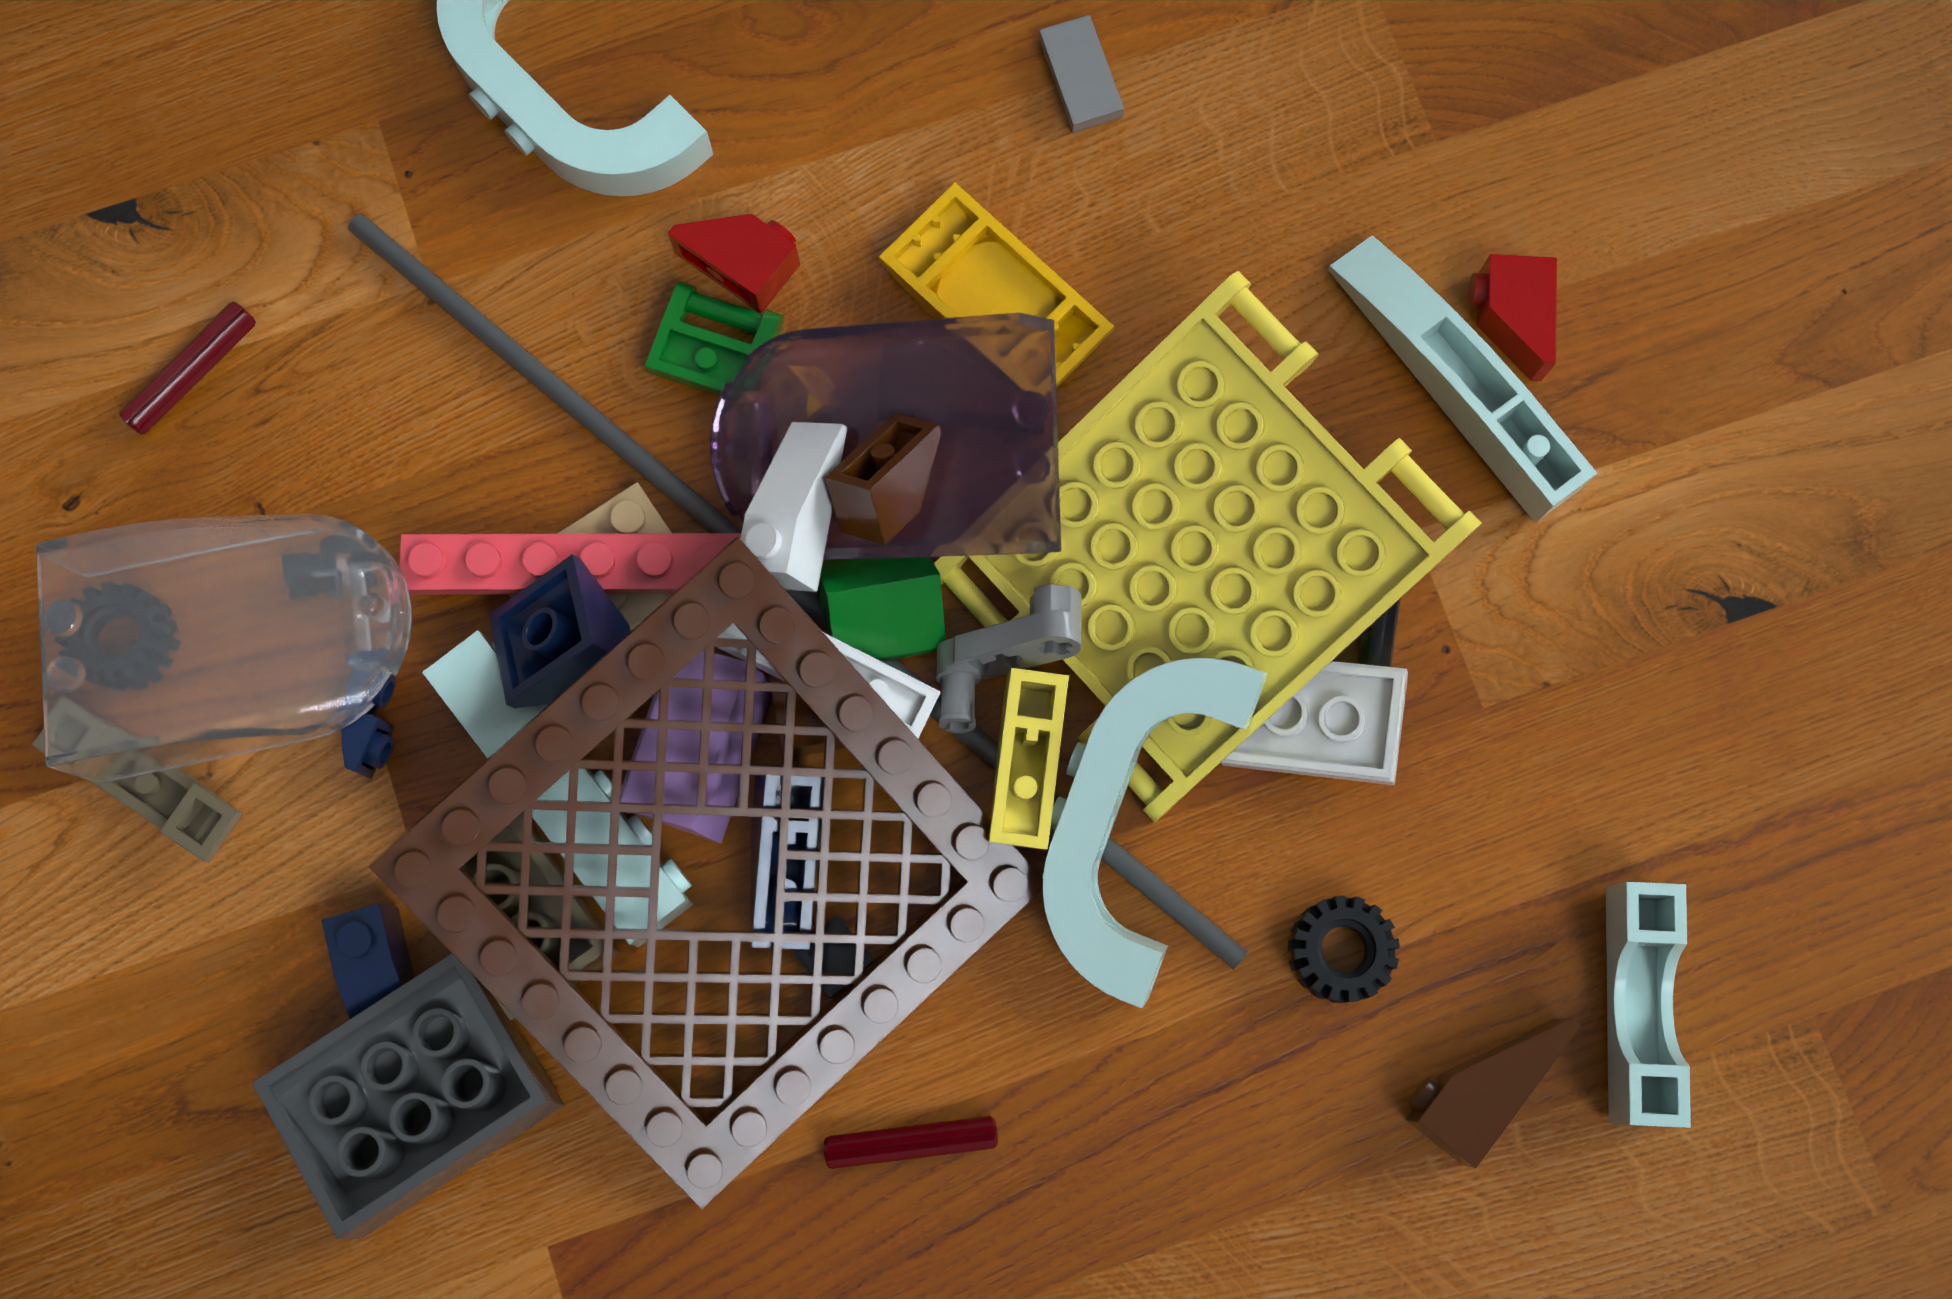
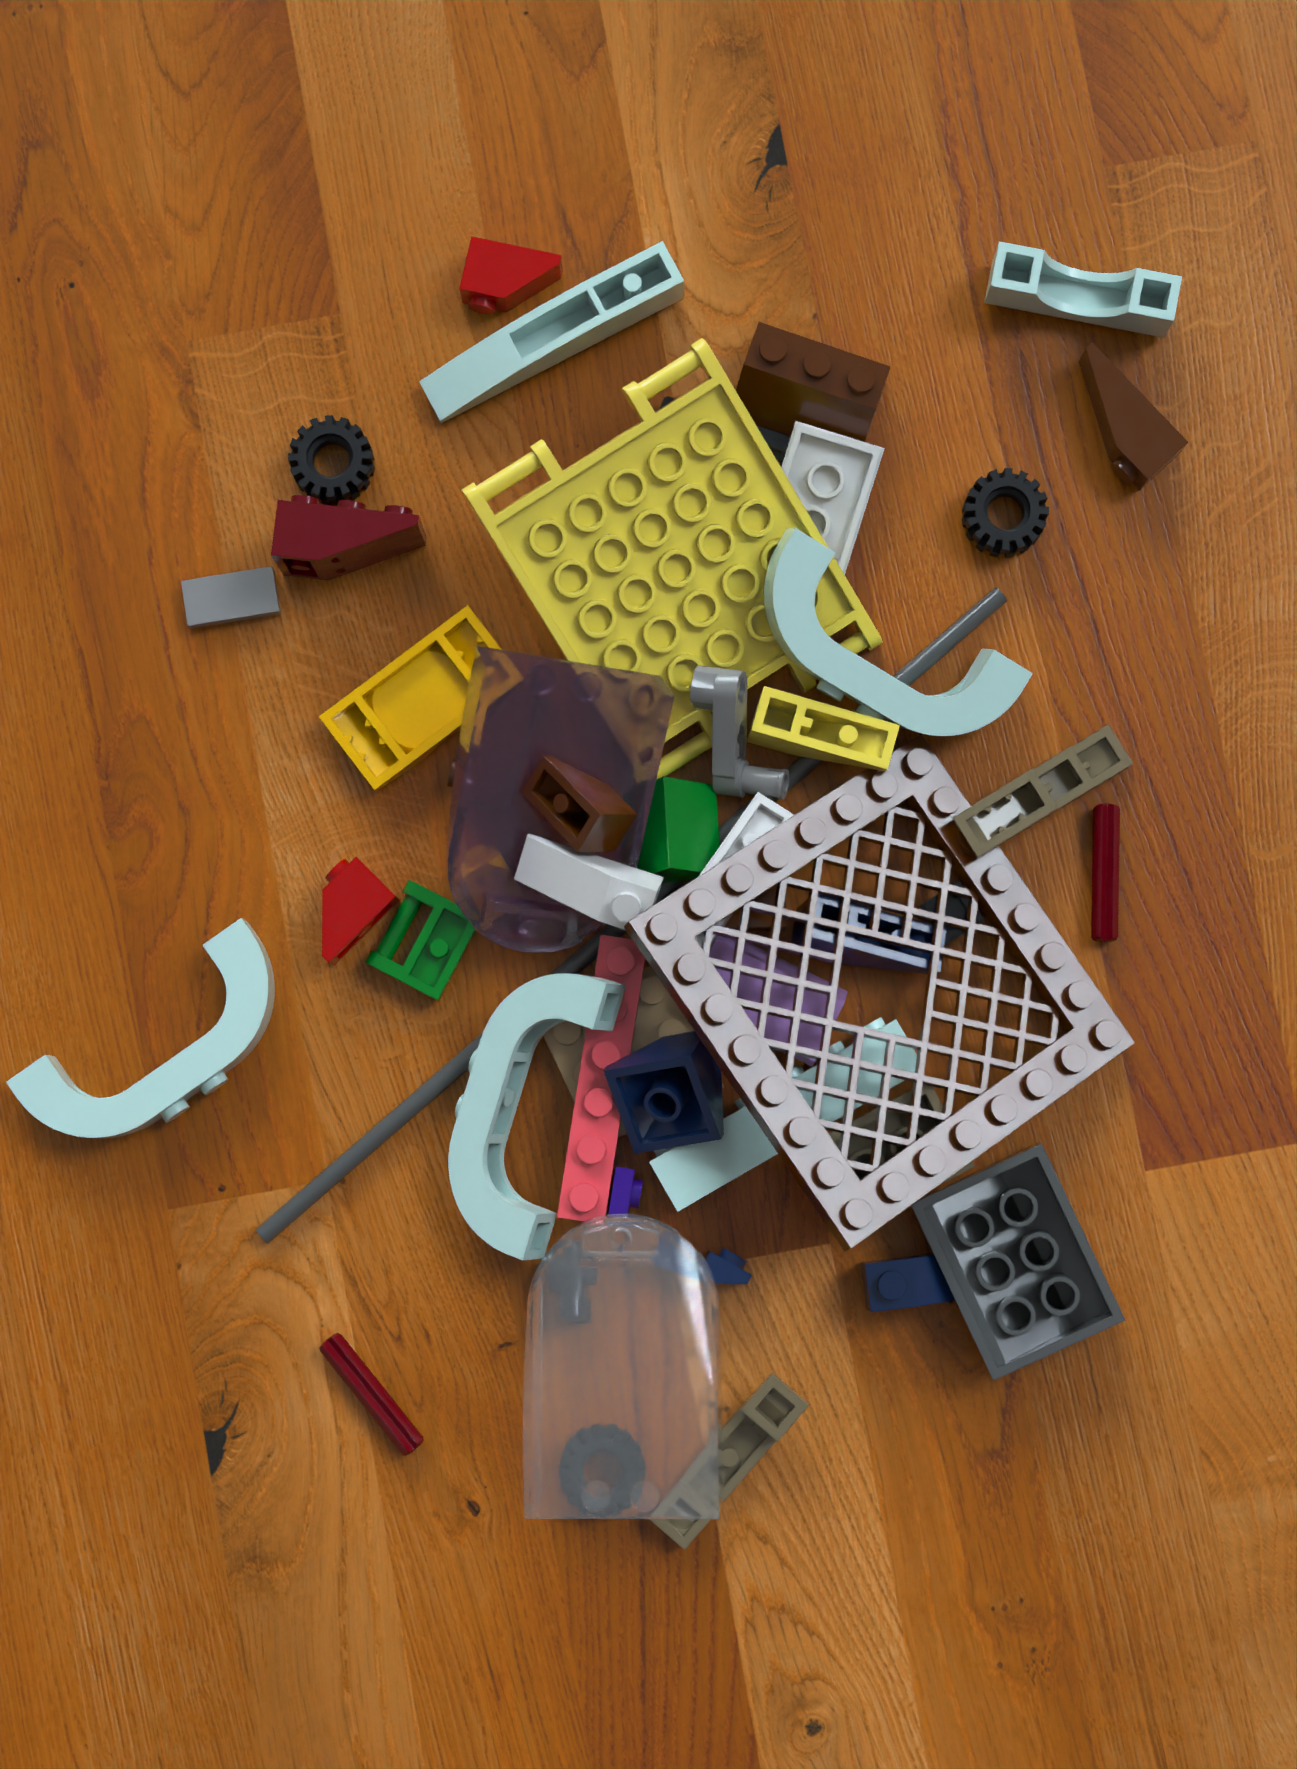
camera: 80 degrees left, 5 degrees up
none -> dark red slope [271,495,427,580]
none -> black tyre [288,415,375,505]
none -> light aqua arch [448,973,626,1260]
none -> dark purple plate [609,1167,643,1217]
none -> reddish brown slope [736,322,890,442]
none -> dark tan slope [952,724,1133,858]

